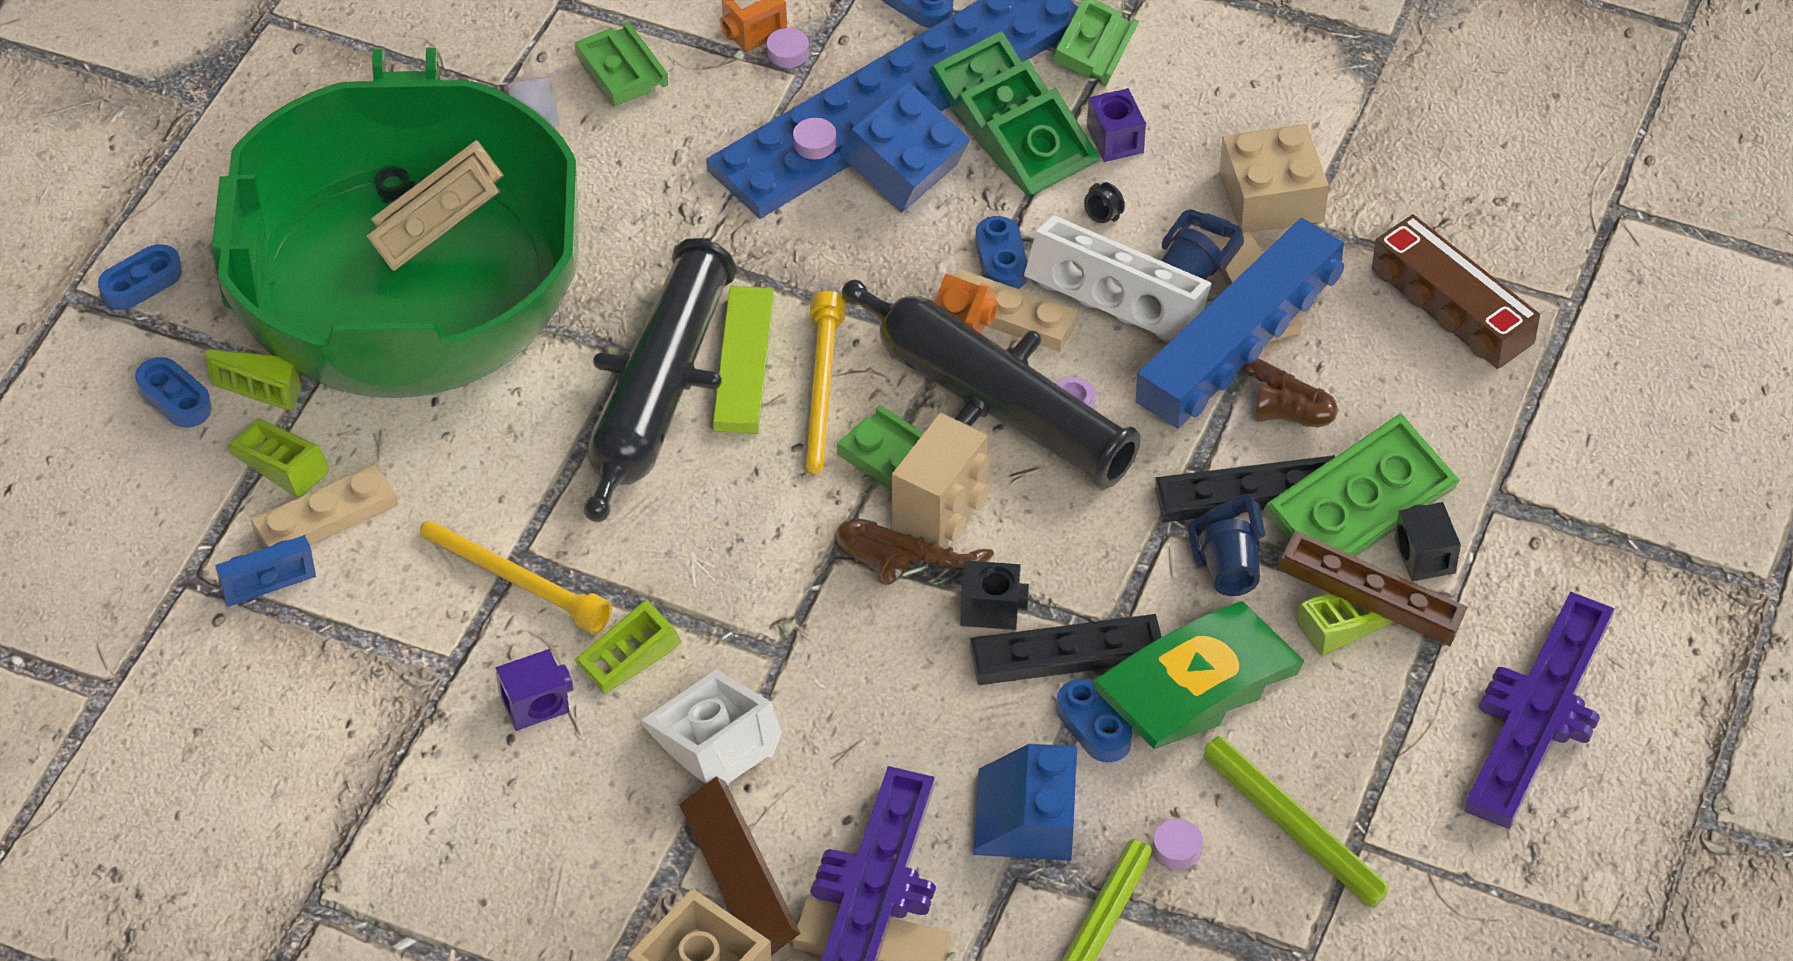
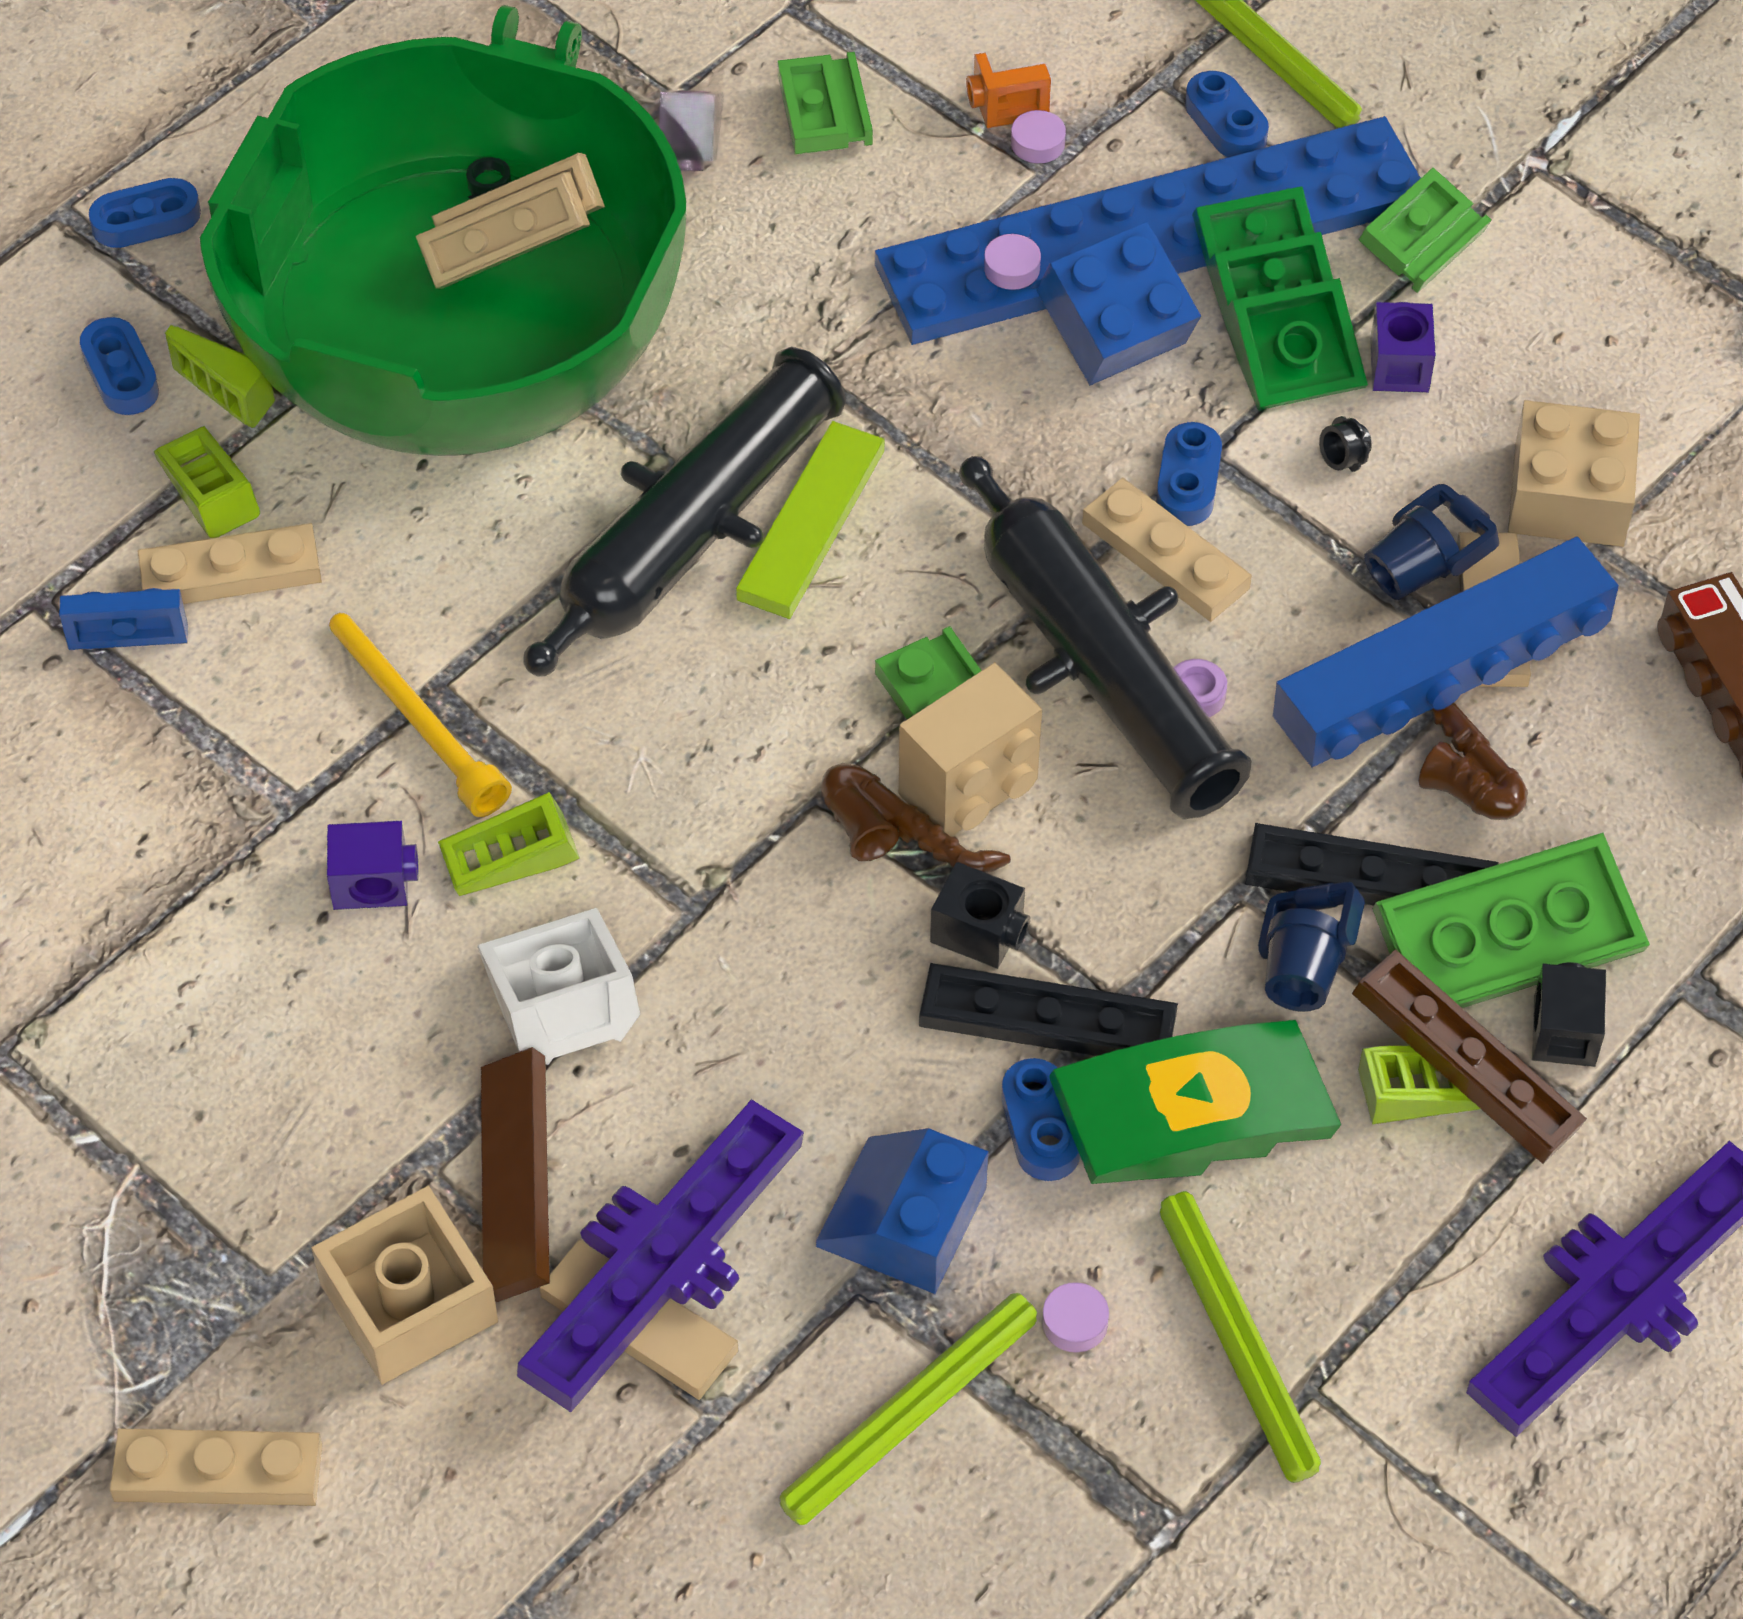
camera: 20 degrees right, 5 degrees up
yellow piece [806,291,846,474] -> none
orange bracket [934,274,999,334] -> none
white brick [1024,215,1212,342] -> none

